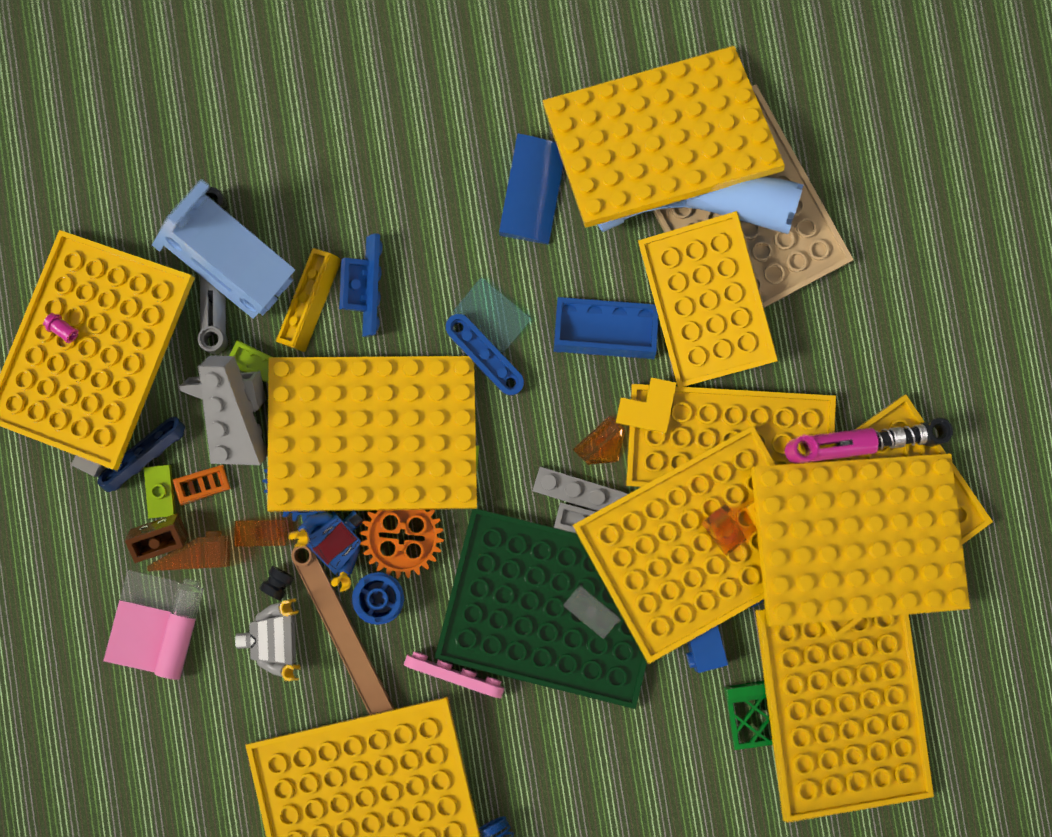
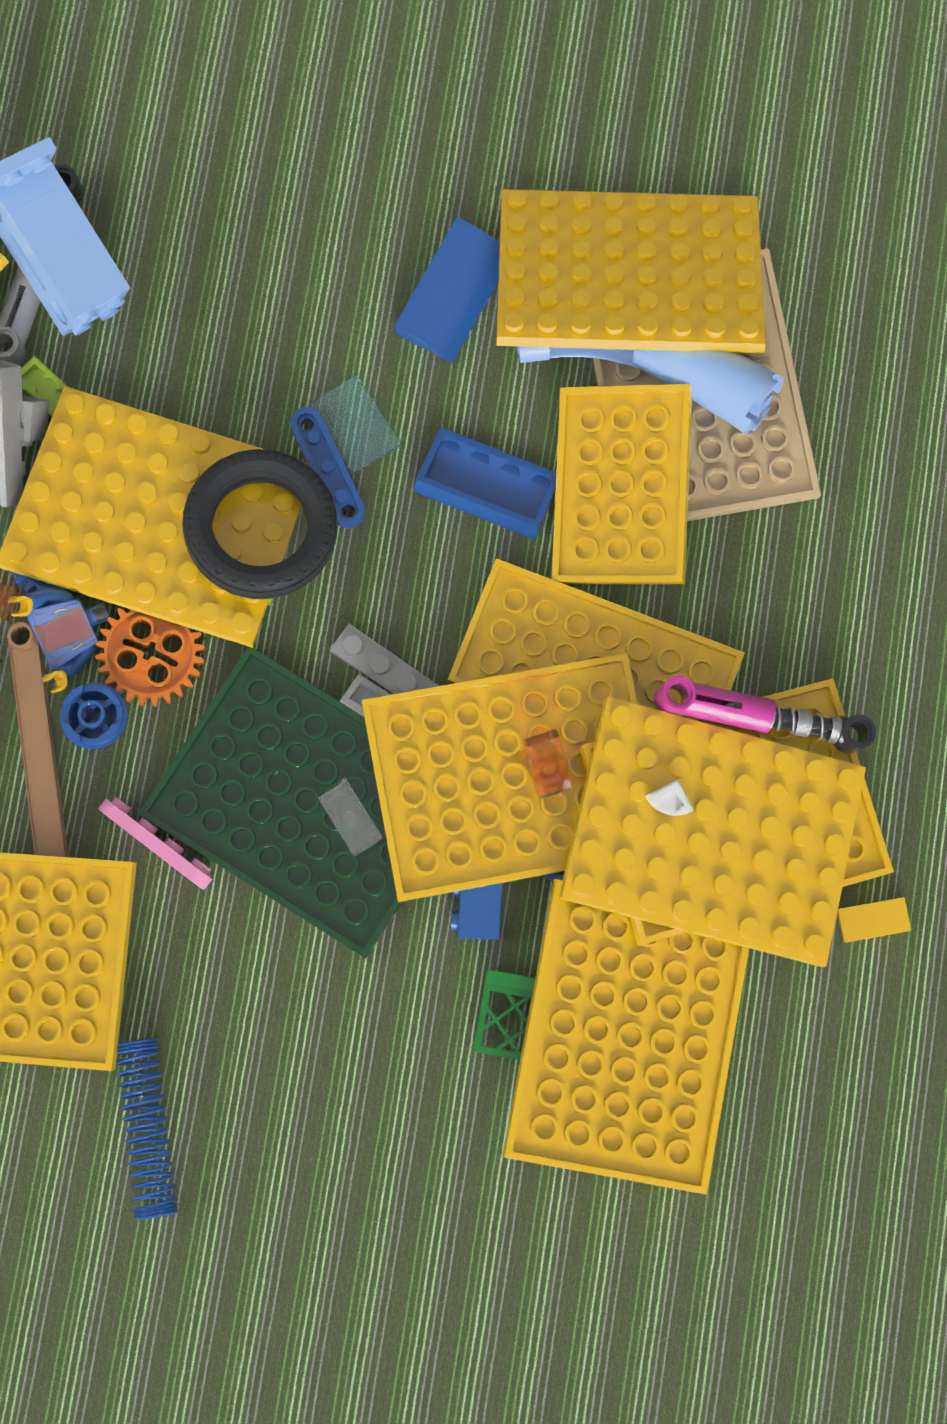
camera: 25 degrees right, 5 degrees down
yellow slope [276,248,341,352] -> none
blue bracket [339,233,383,337] -> none
clear orange slope [573,416,626,465] -> none
yellow tile [615,378,676,434] -> none
none -> black tyre [182,449,338,599]
none -> white tile [645,780,694,816]
none -> yellow tile [837,897,911,943]

